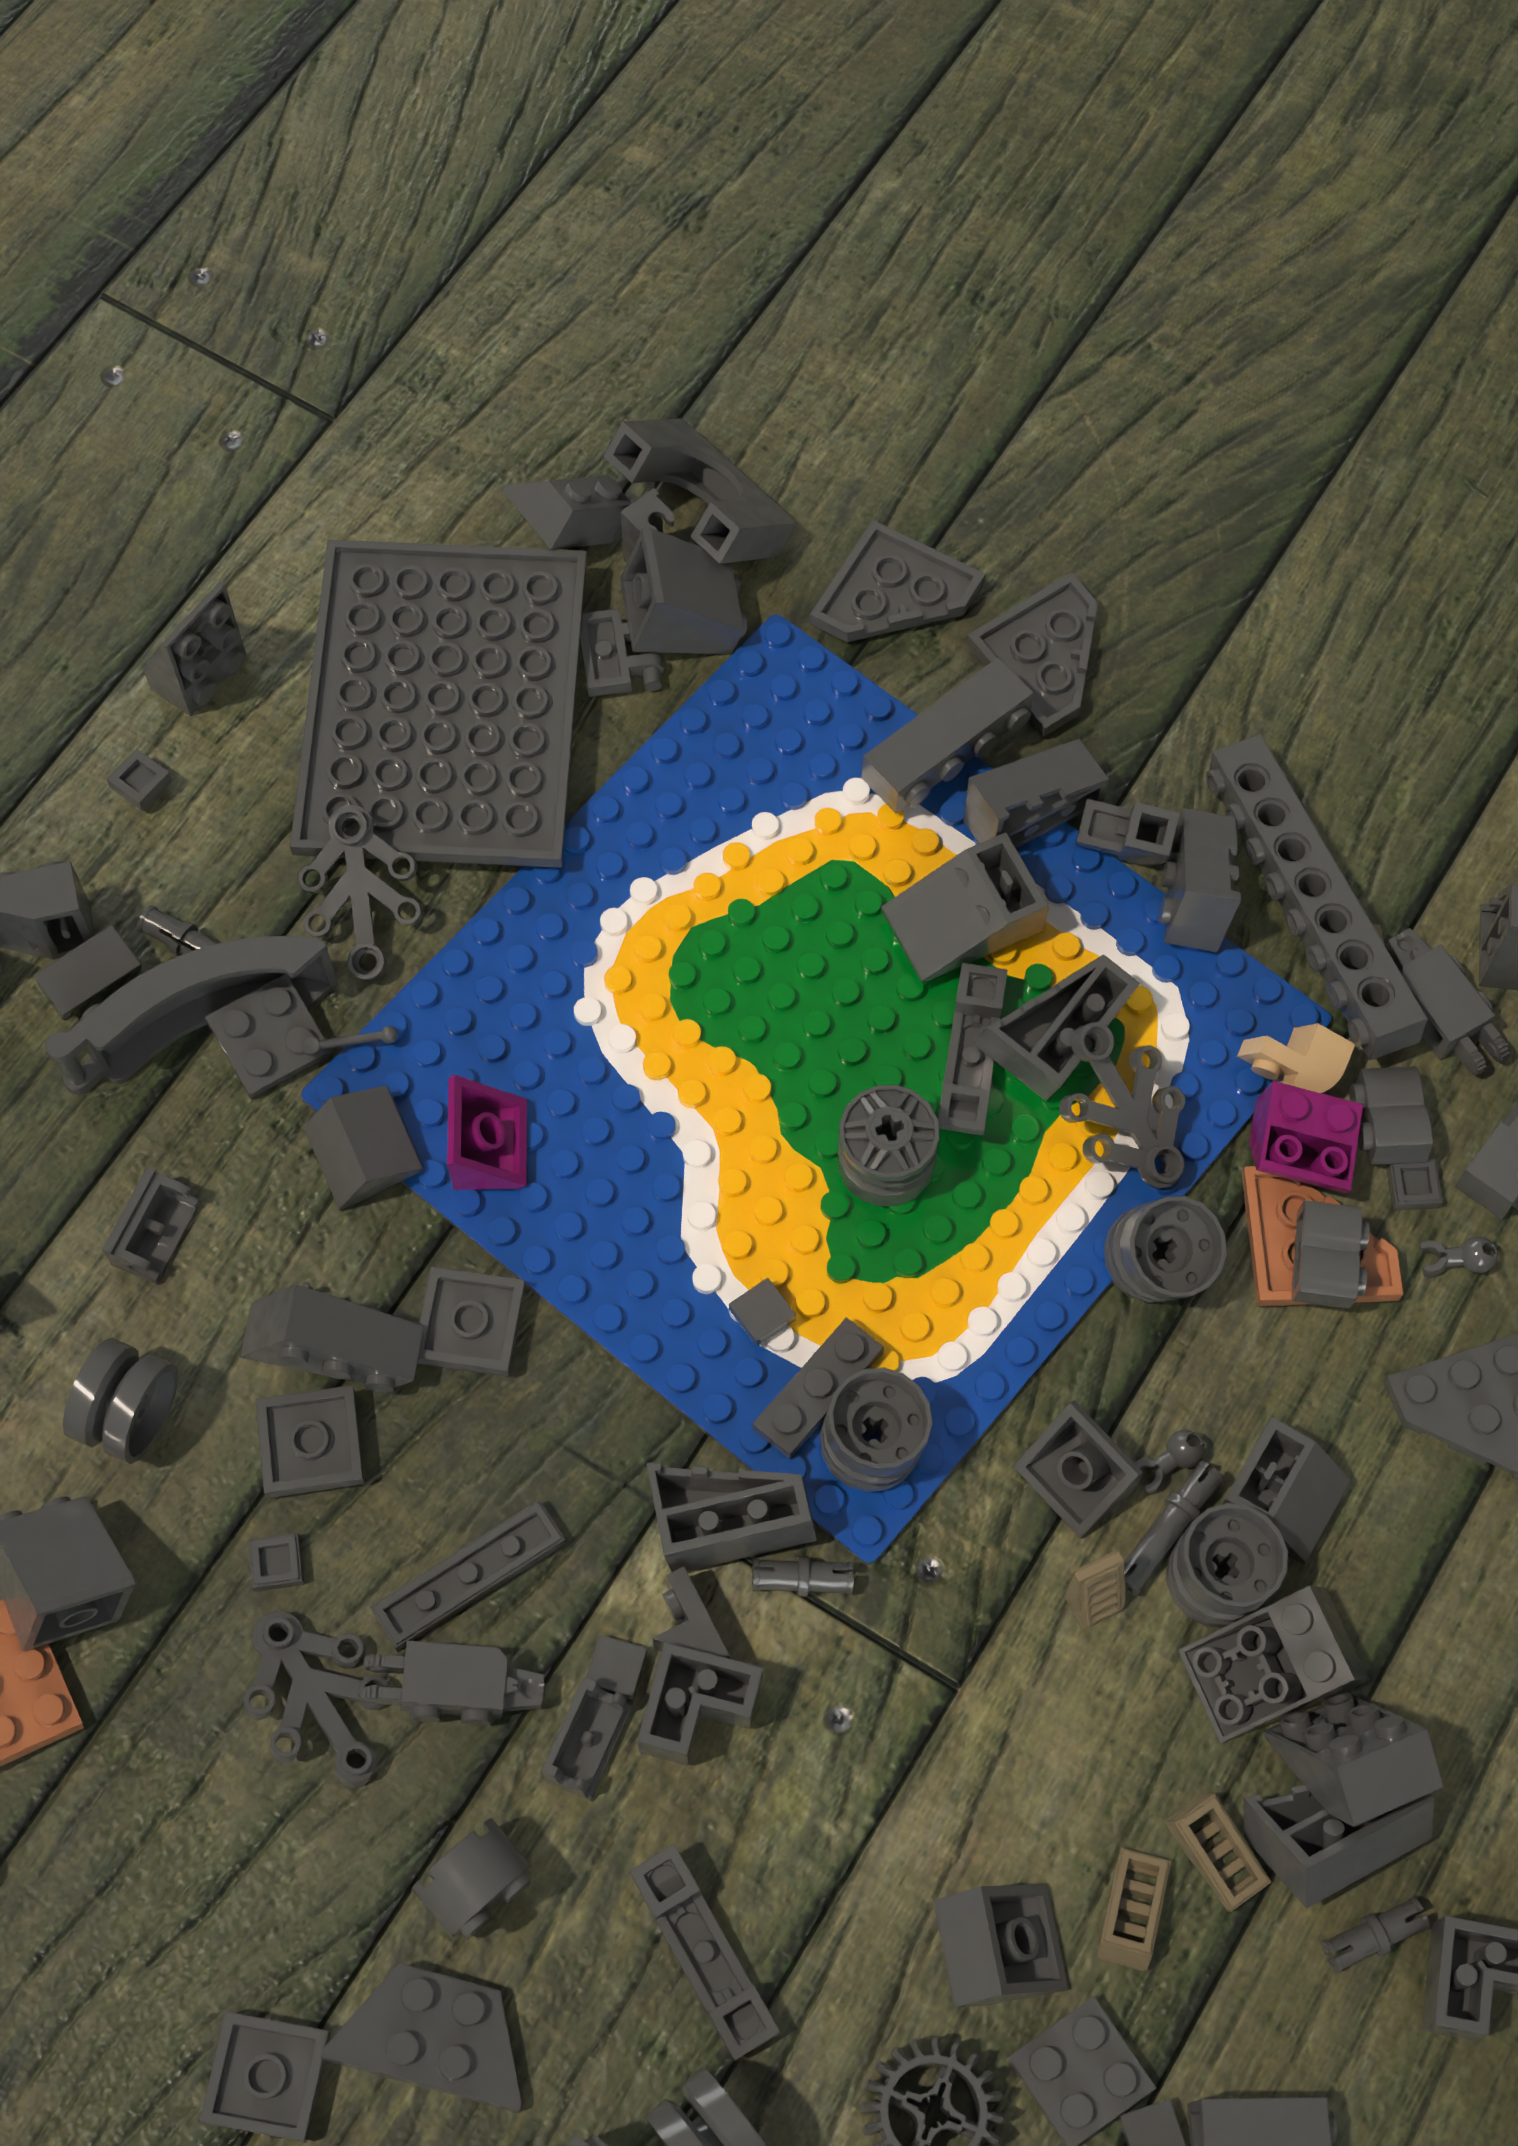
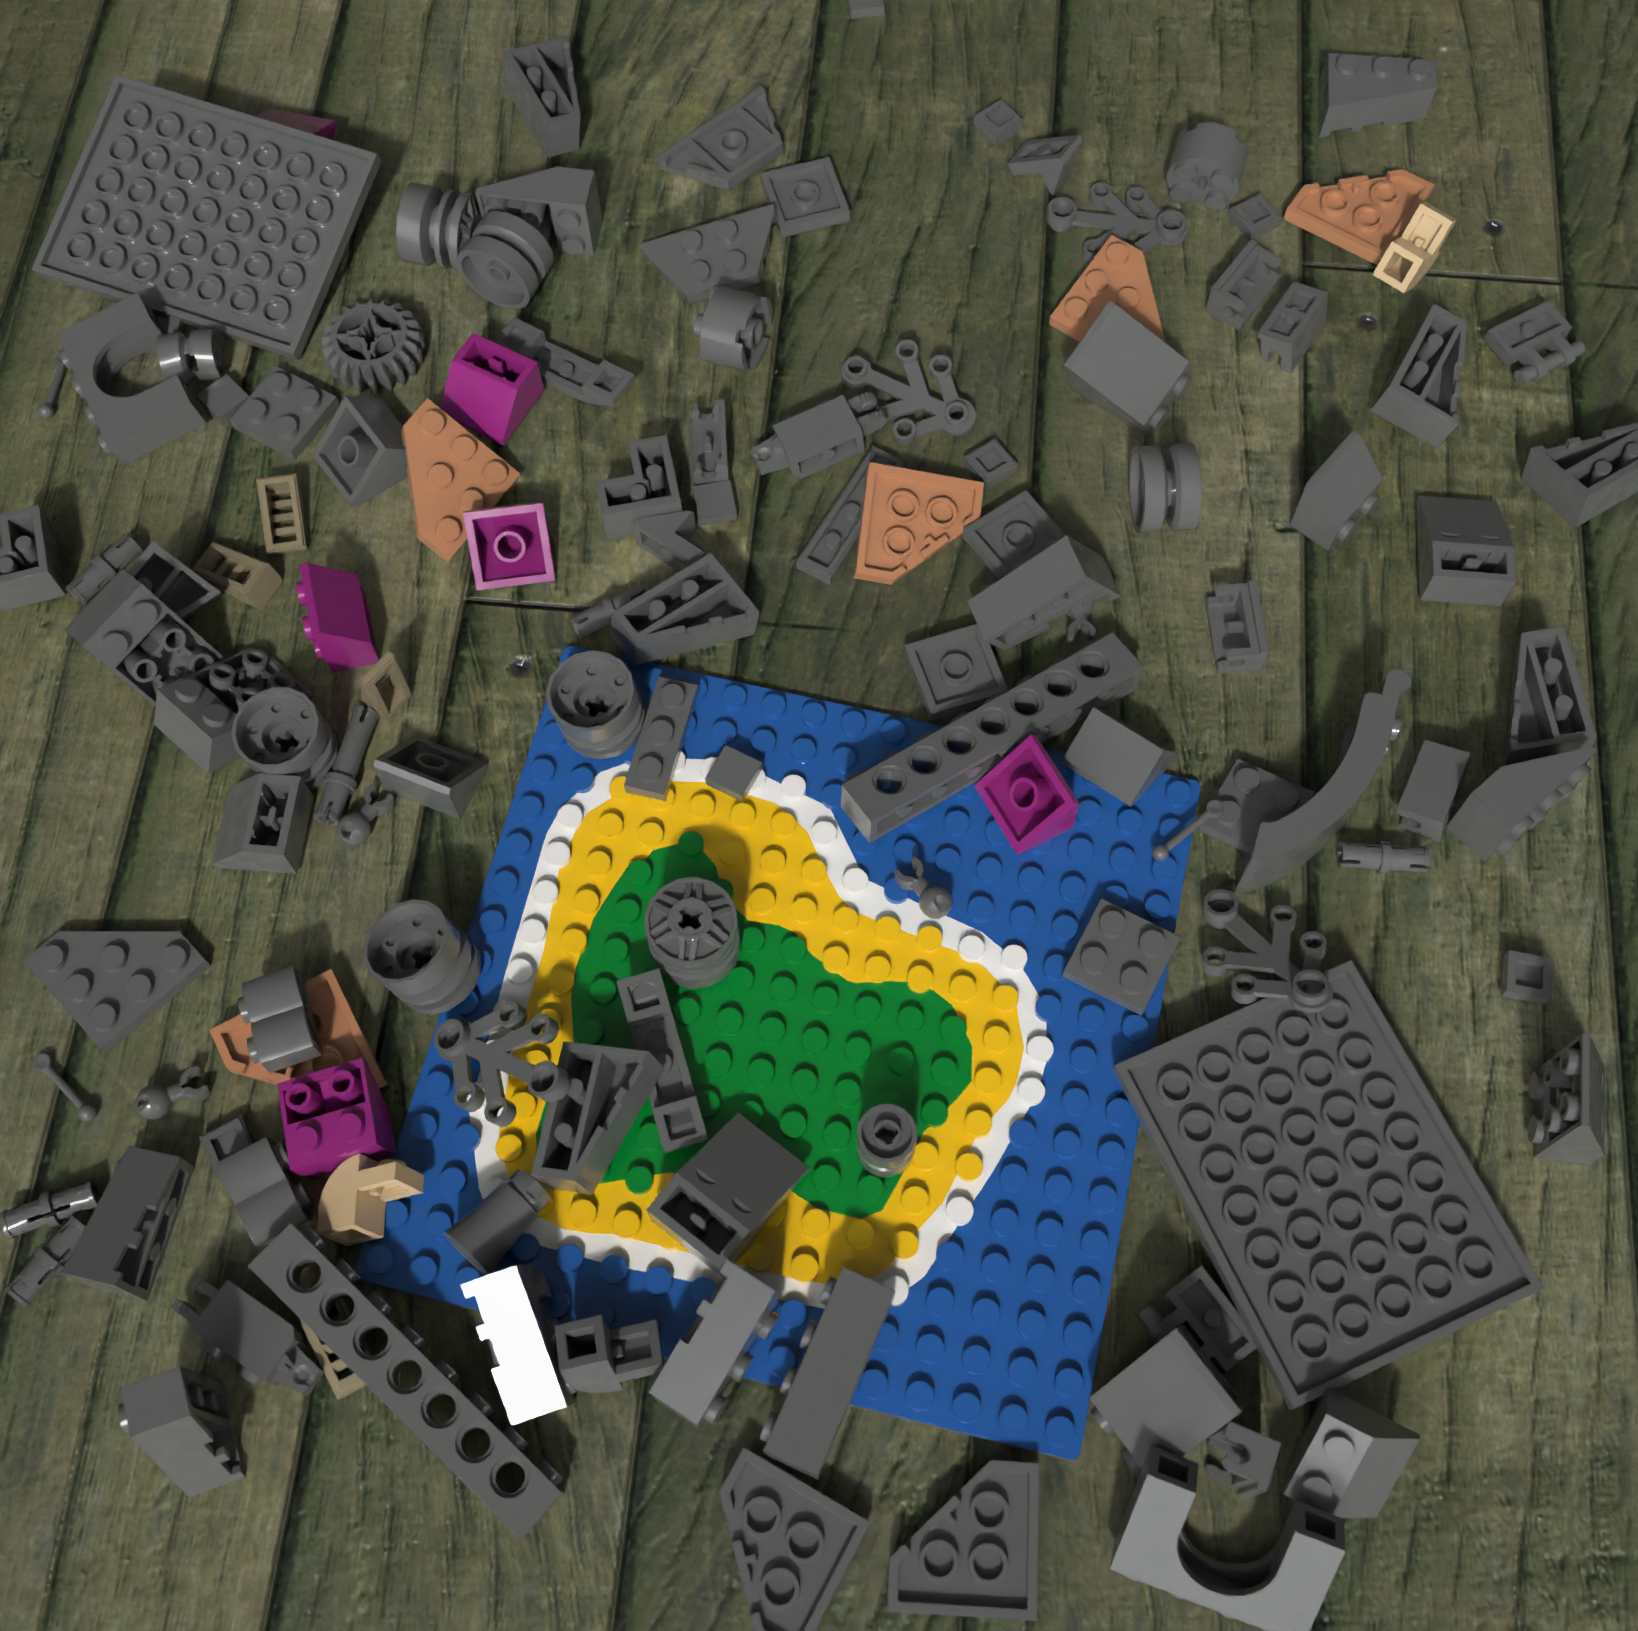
camera: 155 degrees right, 0 degrees up
none -> magenta slope [296,563,379,673]
none -> nougat plate [401,398,520,563]
none -> magenta slope [439,333,544,446]
none -> dark grey plant [443,1169,551,1276]
none -> magenta slope [463,501,556,590]
none -> dark grey brick [841,632,1143,843]
none -> nougat plate [853,462,984,585]
none -> dark grey wheel [857,1104,917,1177]
none -> dark grey arm [894,857,953,919]
none -> dark grey plate [1062,898,1180,1016]

